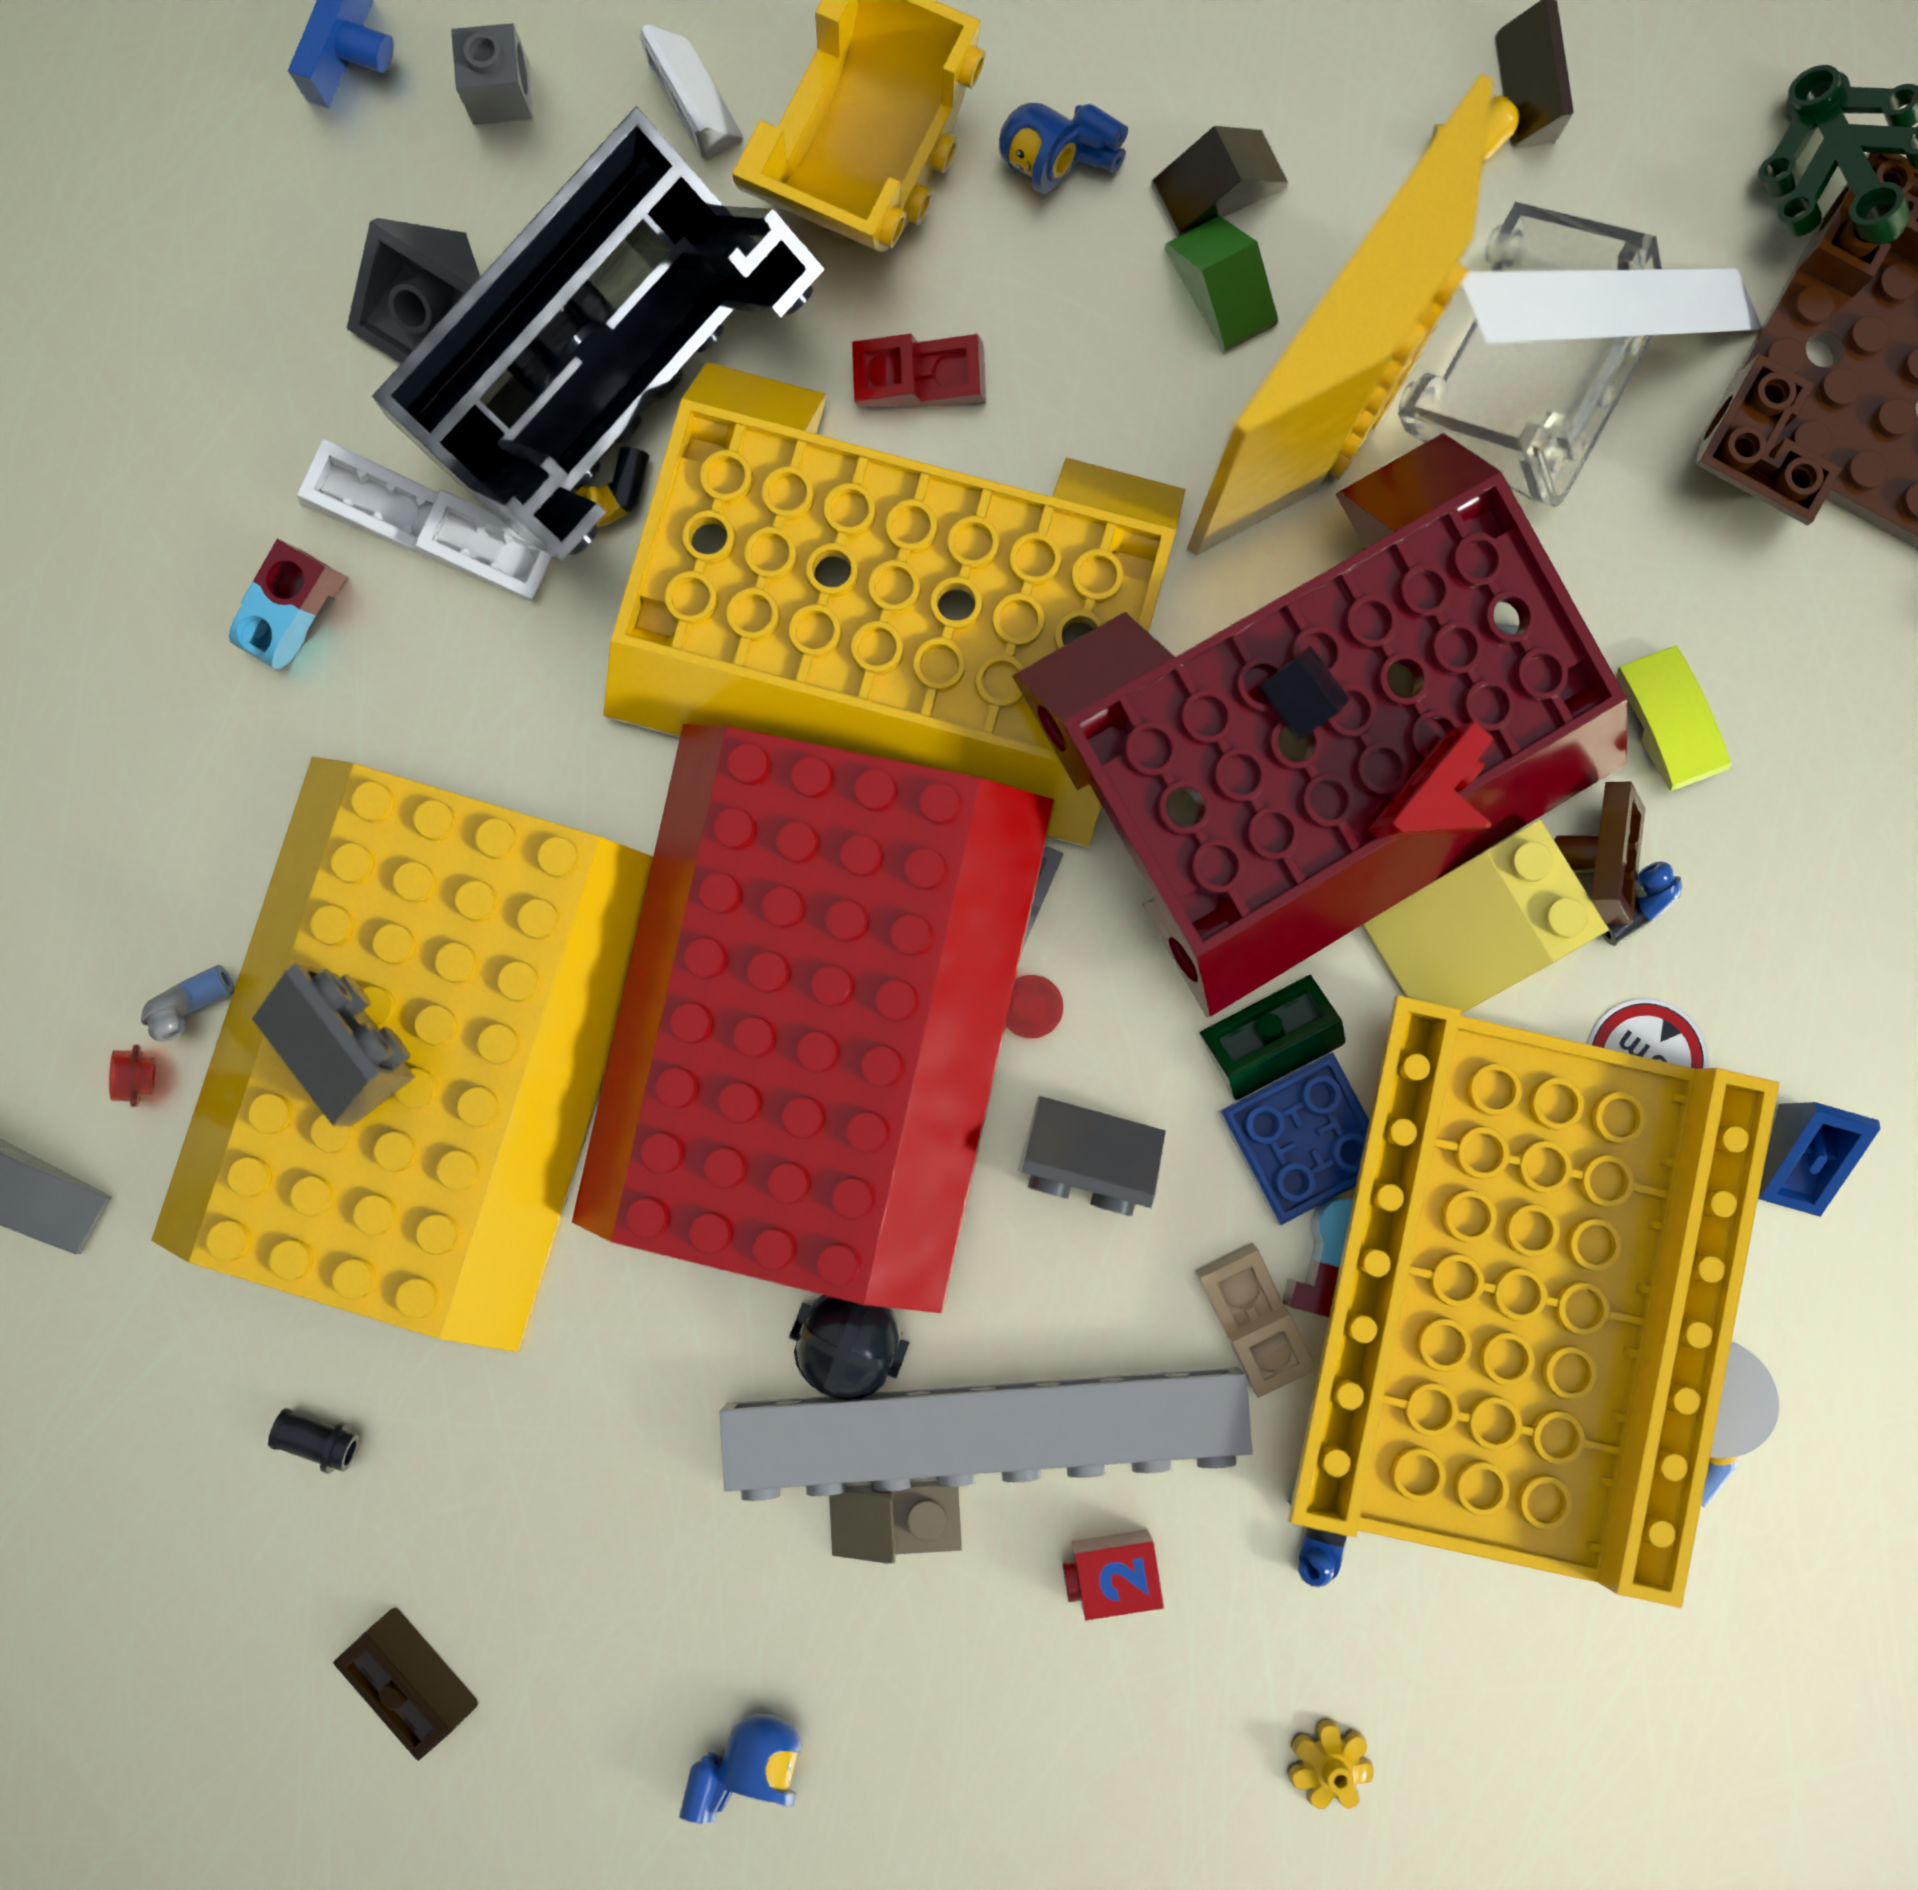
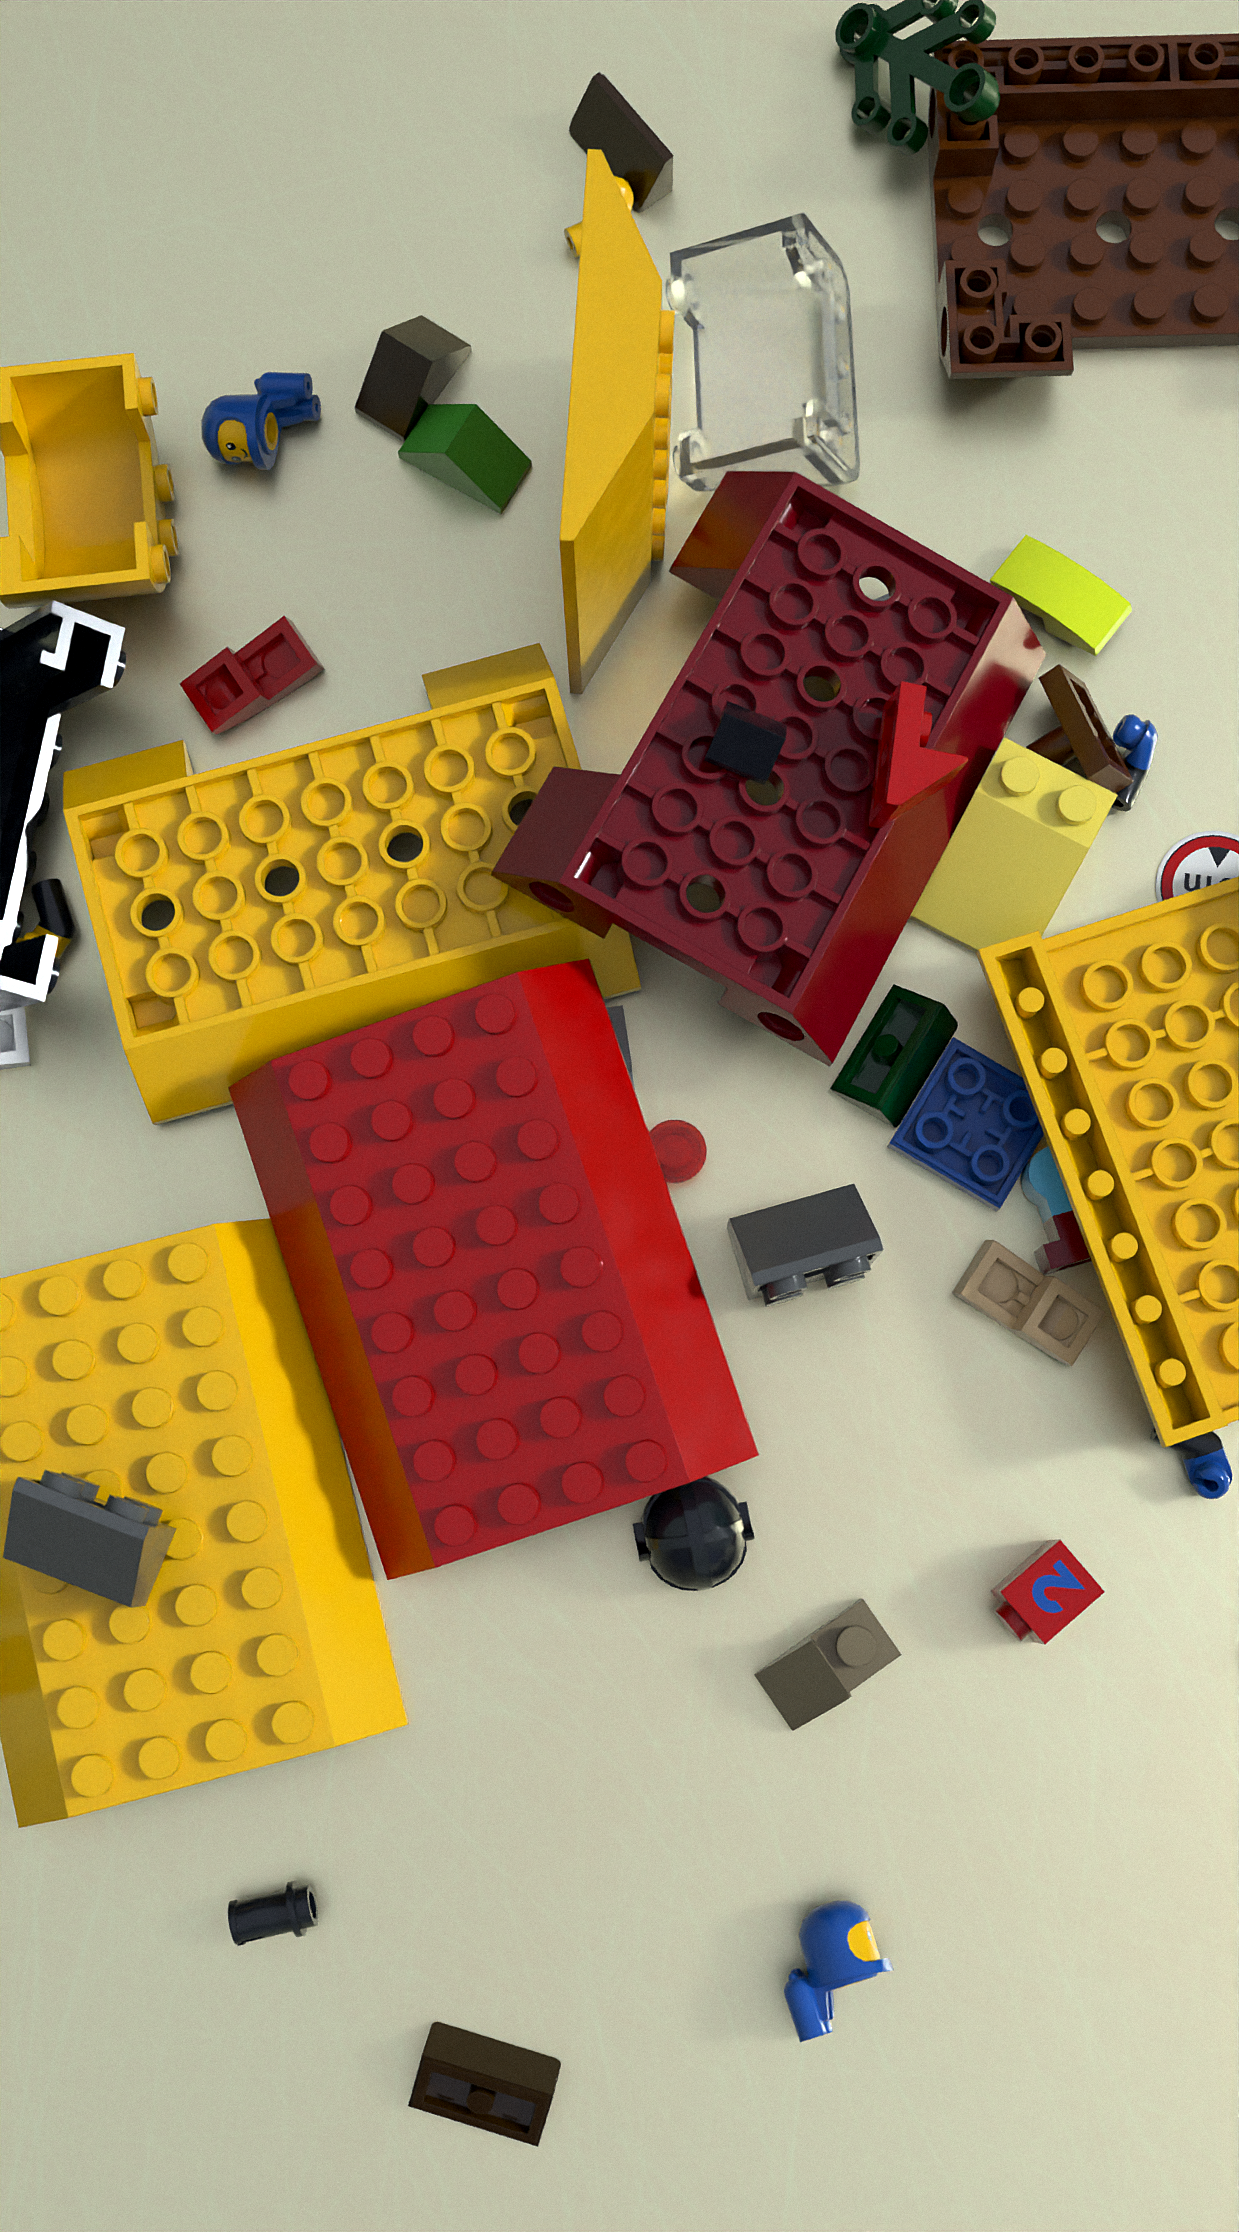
camera: 30 degrees left, 5 degrees down
light grey brick [719,1367,1253,1501] -> none
white sticker [1461,268,1762,344] -> none

